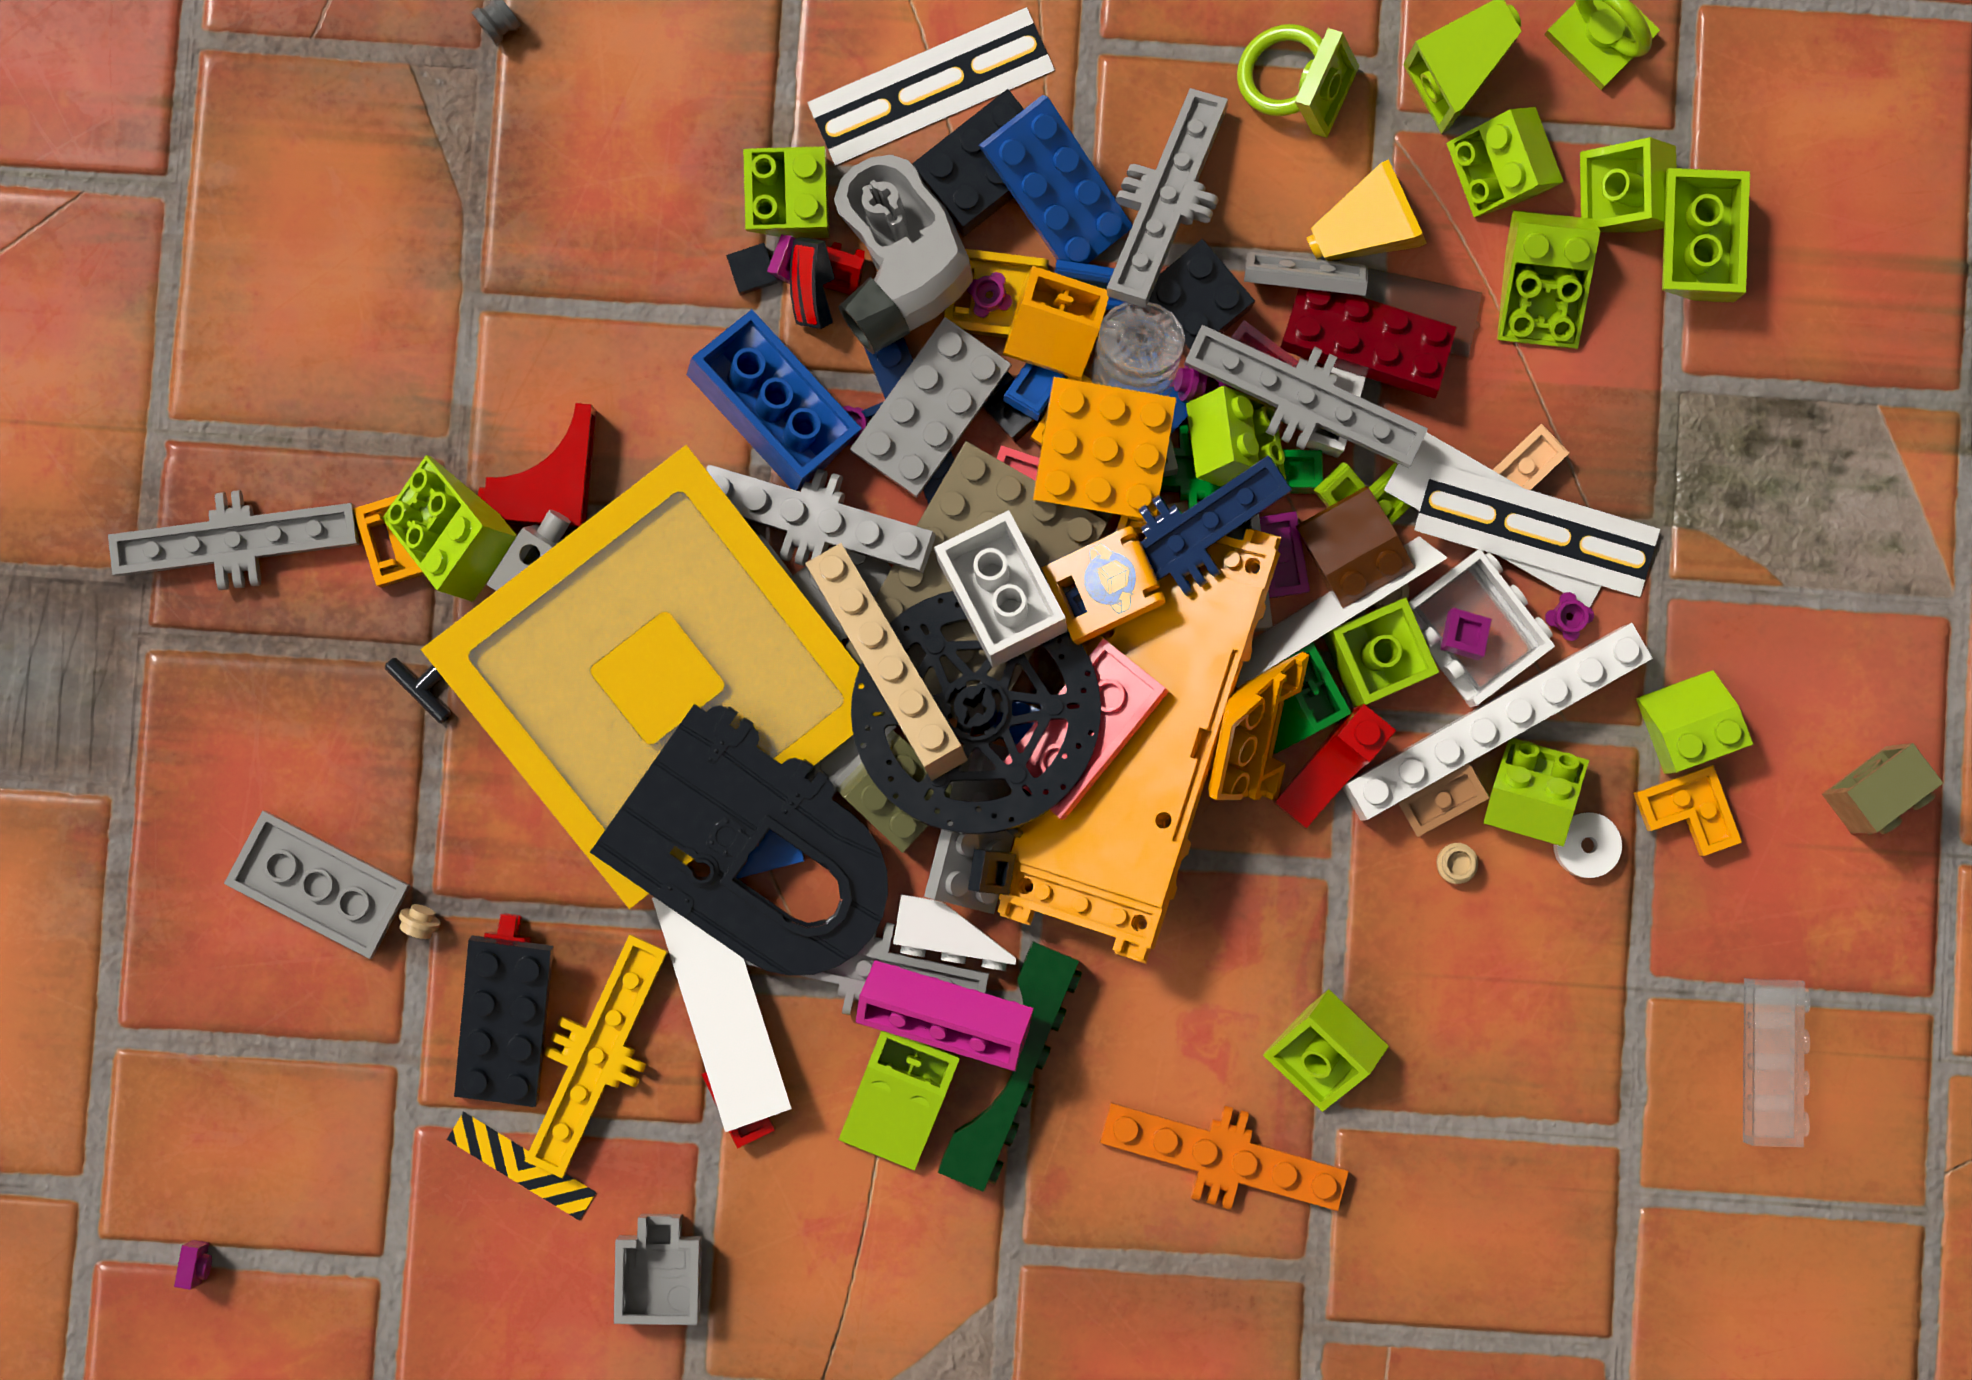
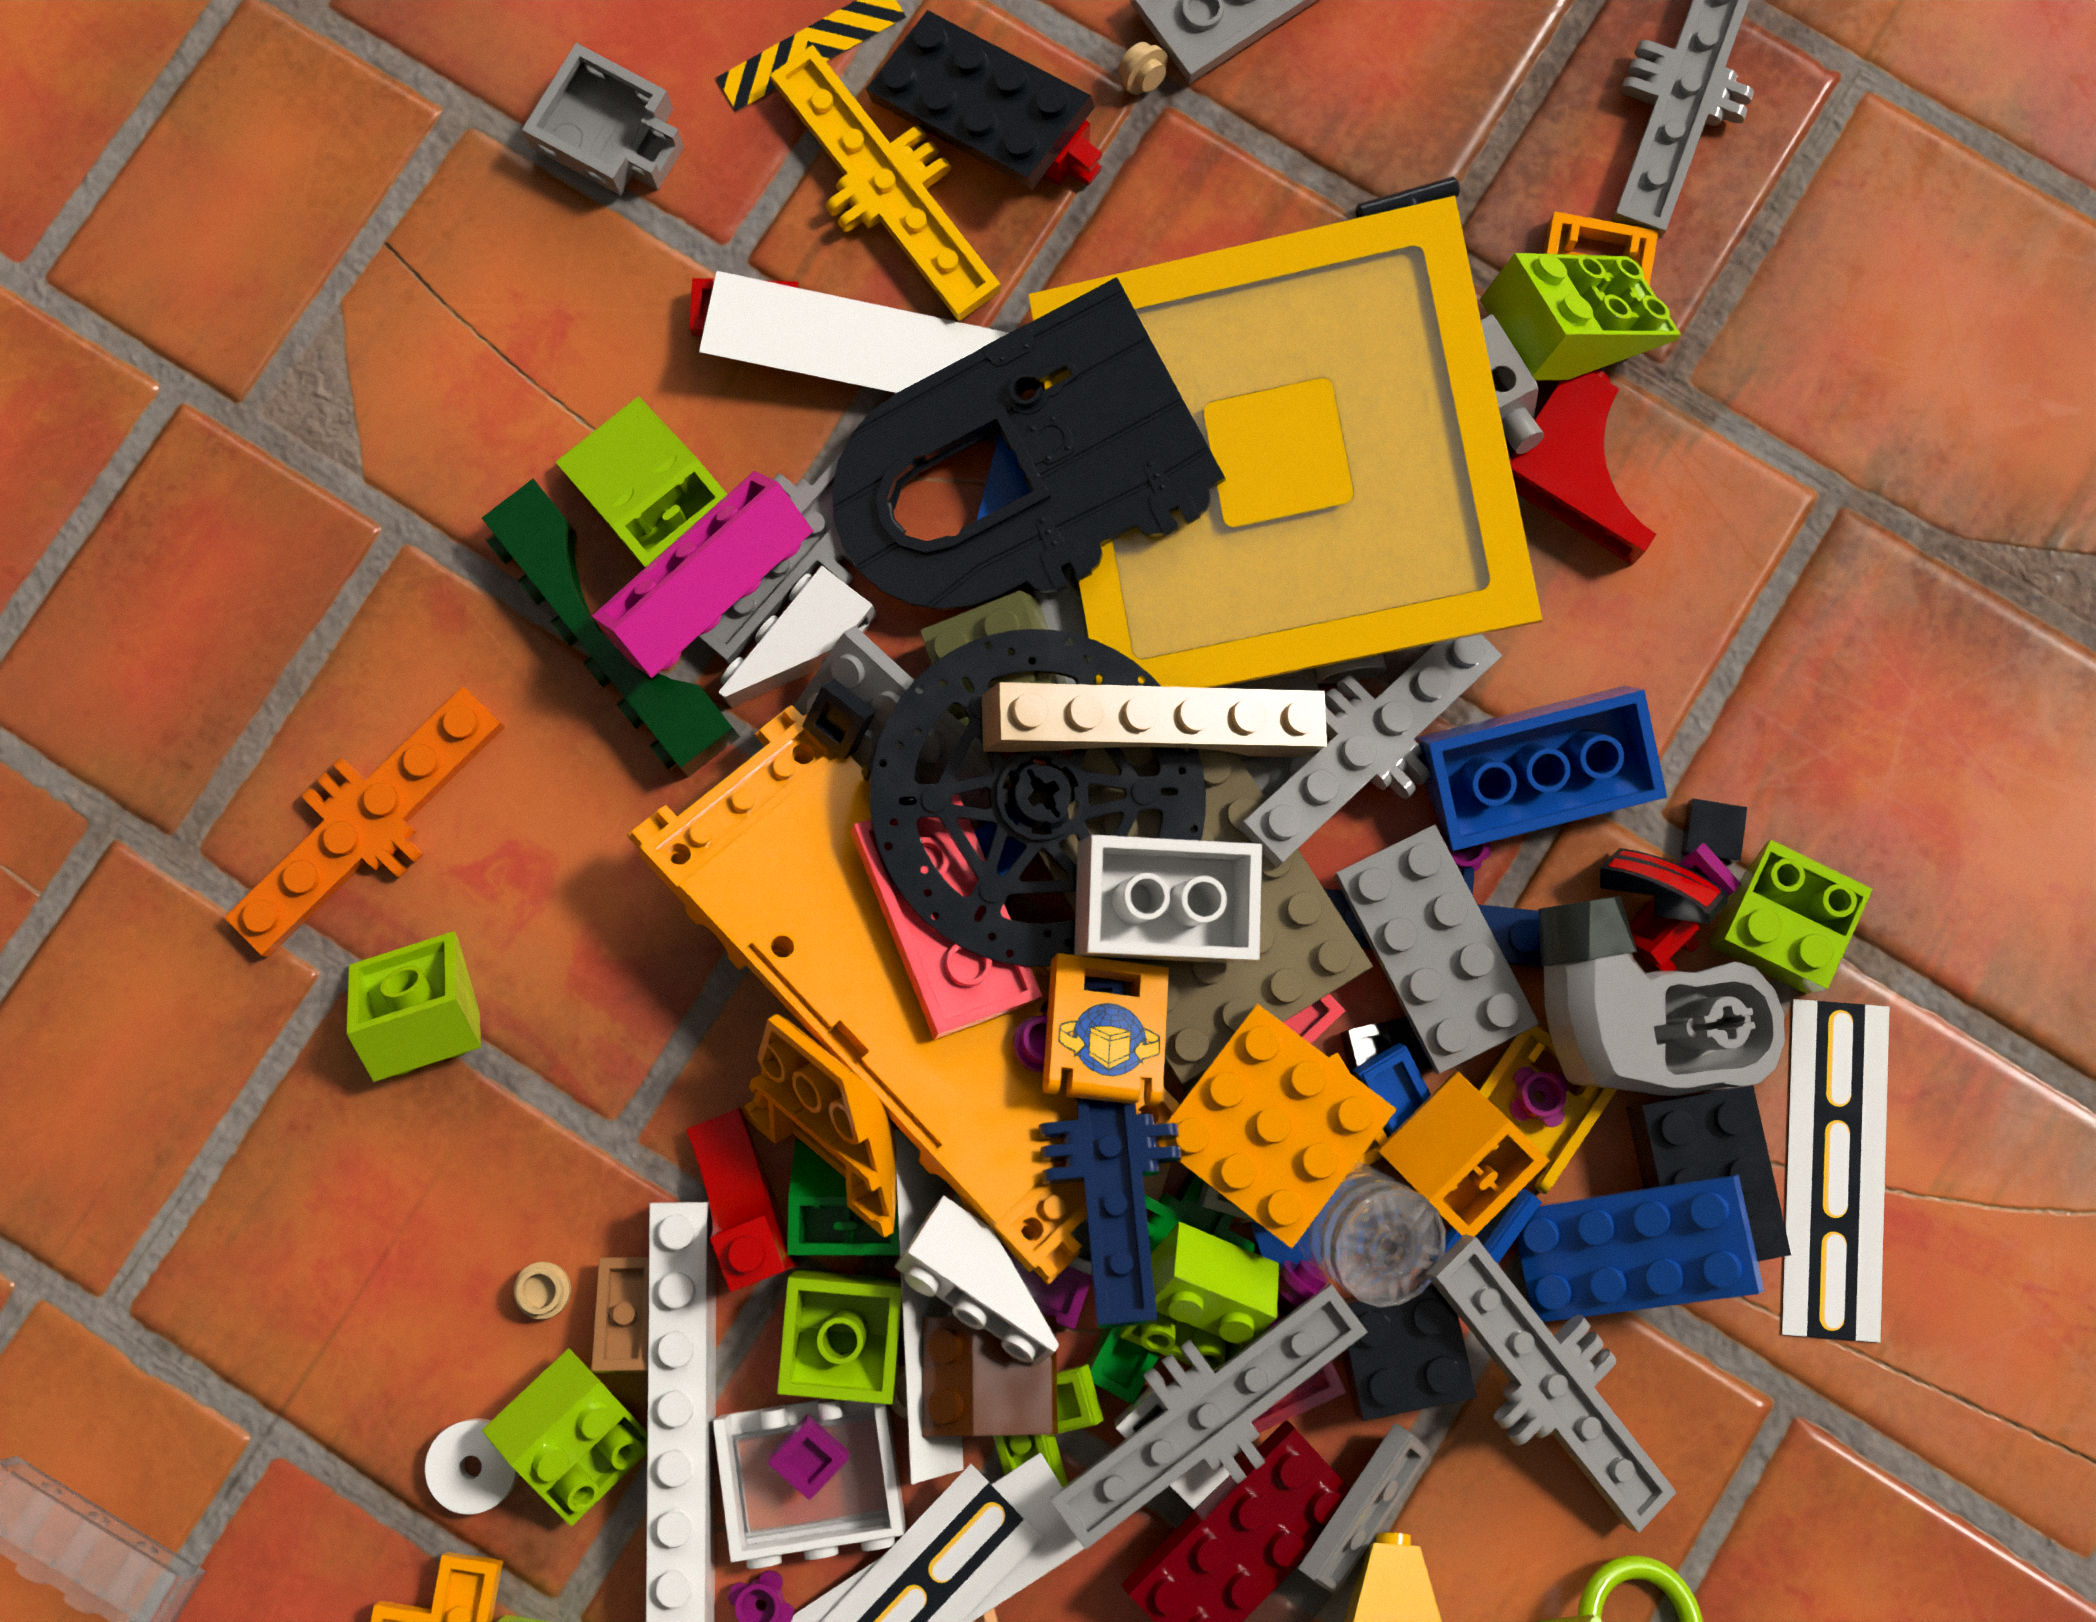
camera: 125 degrees right, 5 degrees down
none -> white slope [895,1196,1059,1365]
none -> magenta plate [1013,1015,1047,1073]

